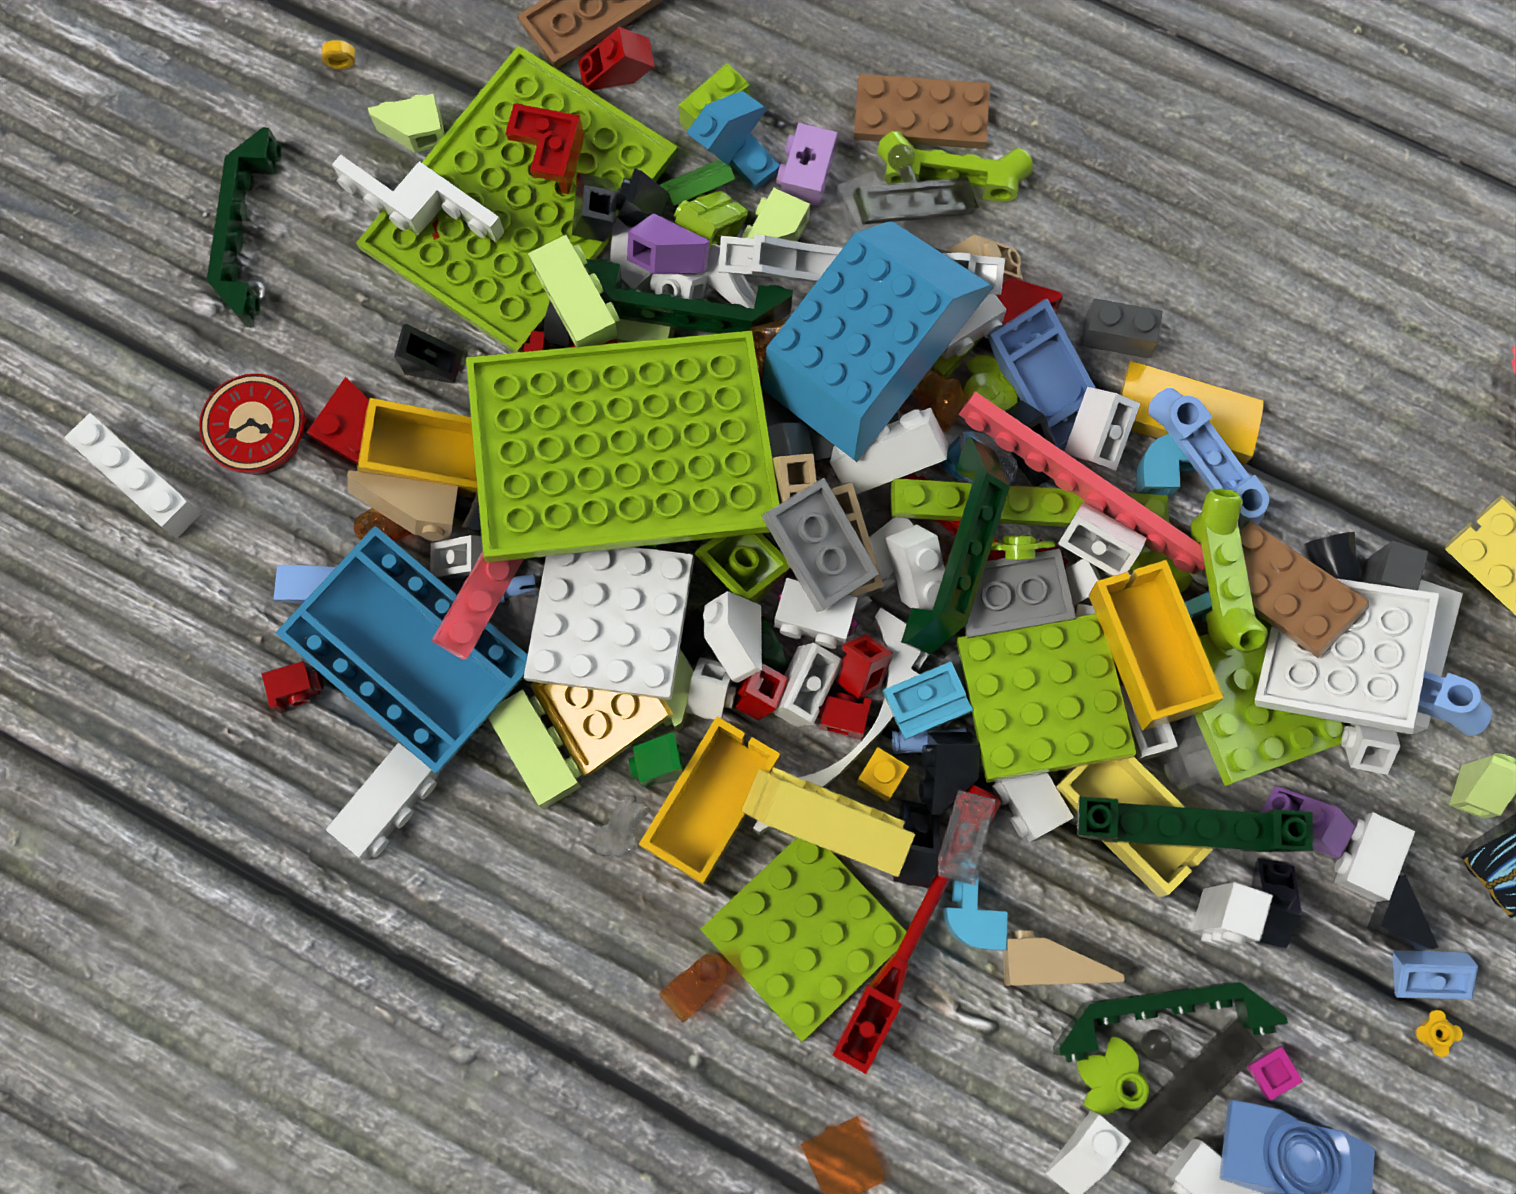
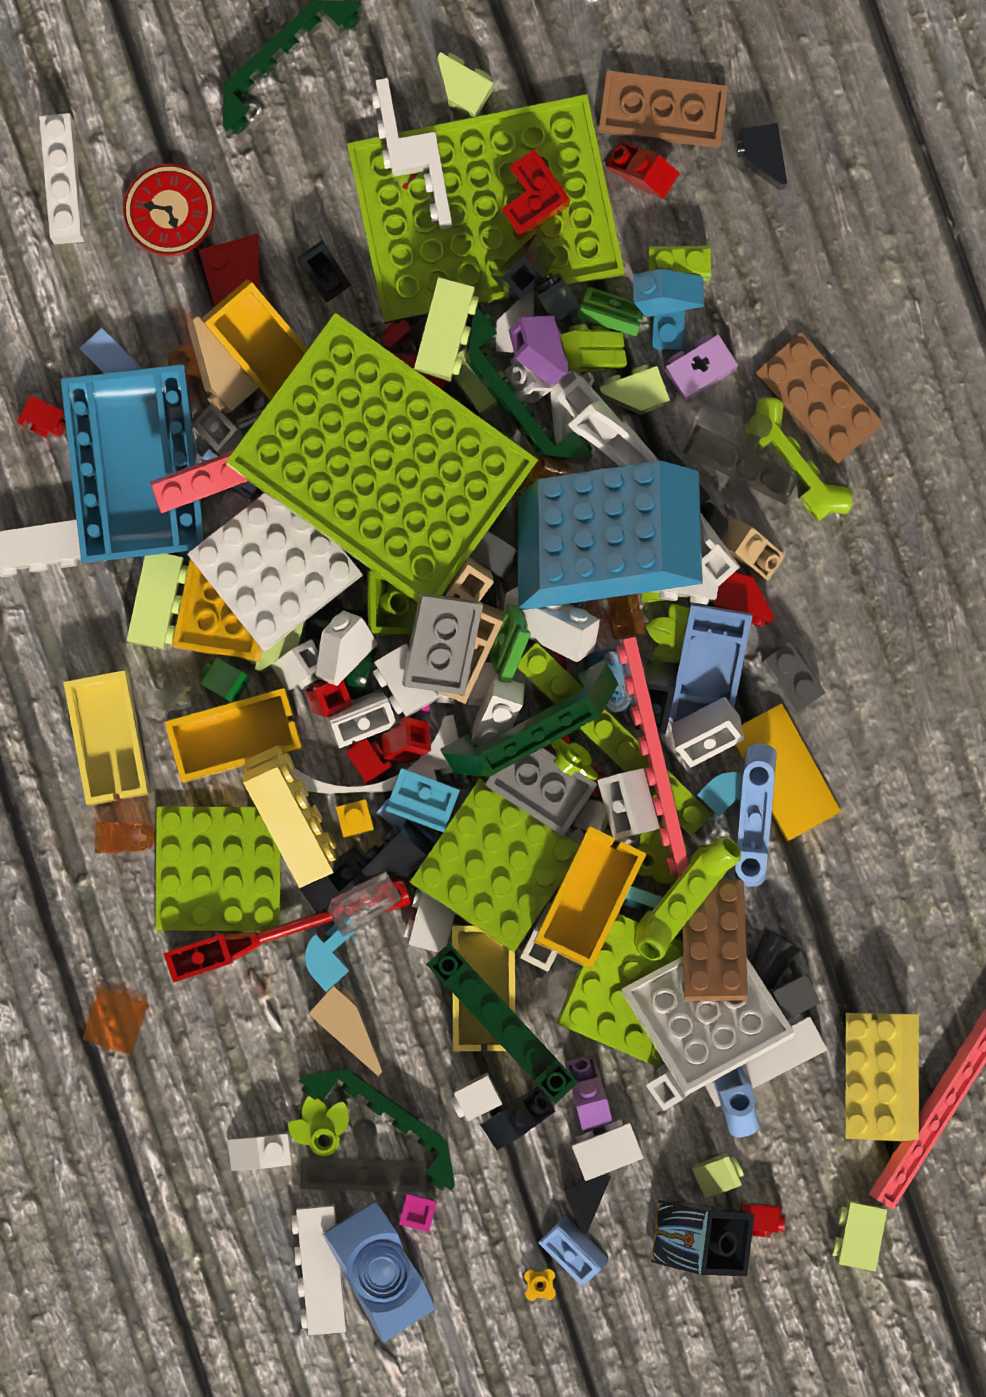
camera: 40 degrees right, 10 degrees up
none -> light yellow piece [64,670,151,806]
none -> bright green plate [488,605,531,683]

